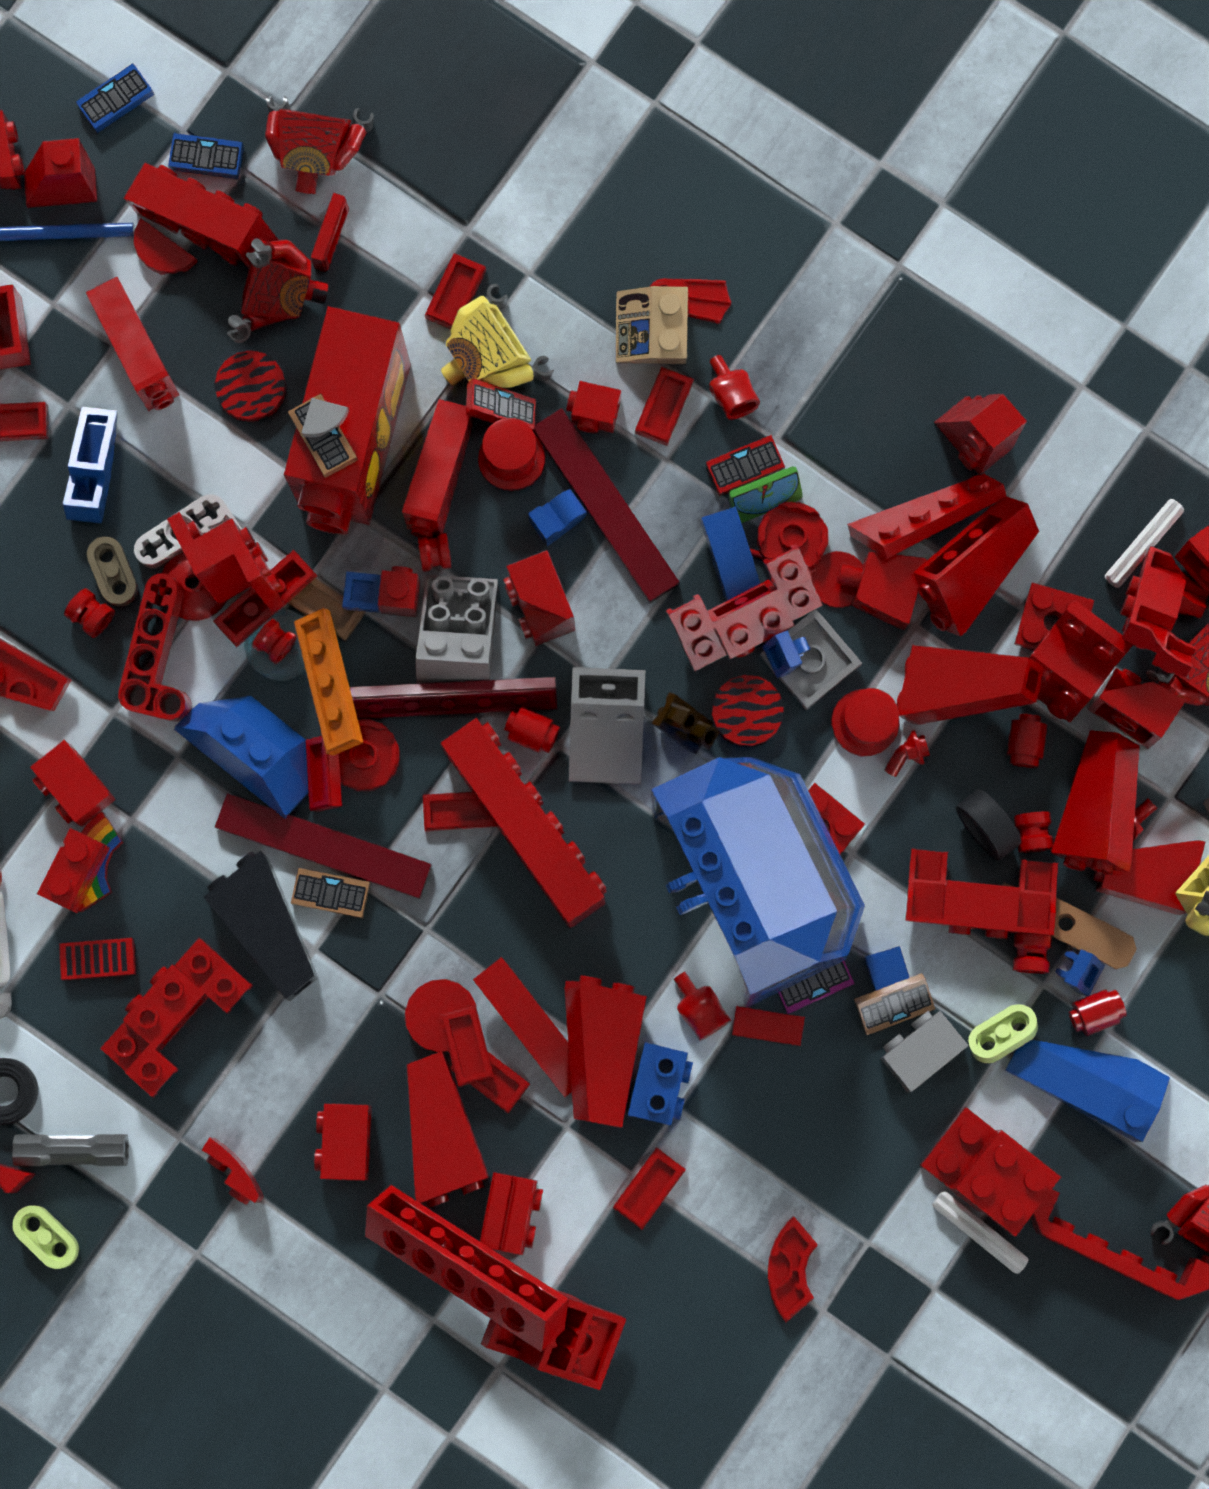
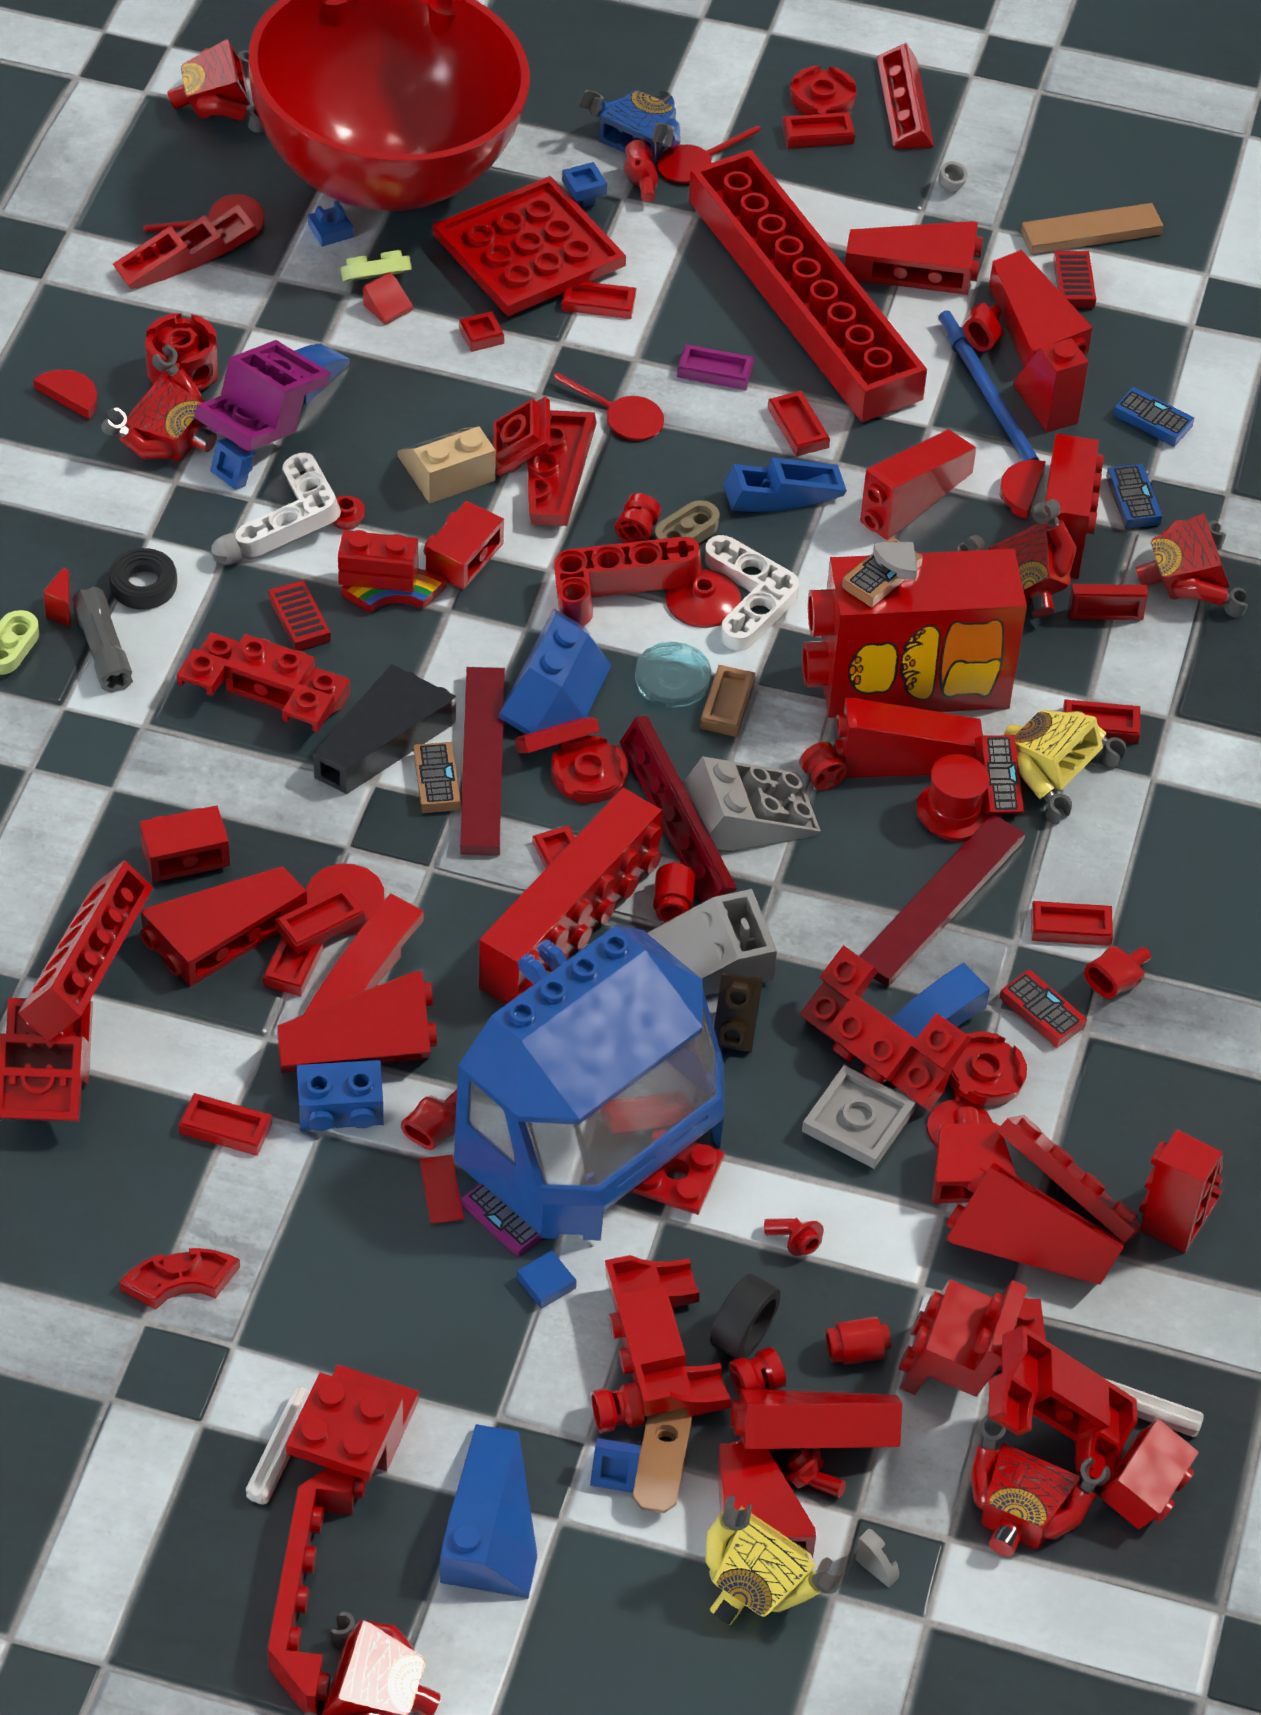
camera: 65 degrees right, 30 degrees down
red bracket [167,512,284,611] -> none
red slope [201,1137,264,1205] -> none
red slope [213,550,318,648] -> none
red wheel [252,618,297,665] -> none
orange tile [294,608,363,756] -> none
blue tile [342,571,381,613] -> none
red brick [378,566,421,617] -> none
red brick [480,1172,543,1255] -> none
red slope [503,550,576,646] -> none
blue leg [528,489,587,547] -> none
red brick [566,381,621,433] -> none
tan slope [616,286,688,364] -> none
red piece [650,278,731,324] -> none
red tile [712,675,784,747] -> none
slope [728,466,803,523] -> none
blue tile [762,631,811,679] -> none
red piece [831,688,899,757] -> none
tile [854,973,935,1035] -> none
light grey brick [880,1011,969,1093] -> none
red slope [897,645,1044,725] -> none
yellowish green plate [968,1004,1038,1063] -> none
red brick [1068,989,1127,1036] -> none
red slope [1087,668,1185,749] -> none

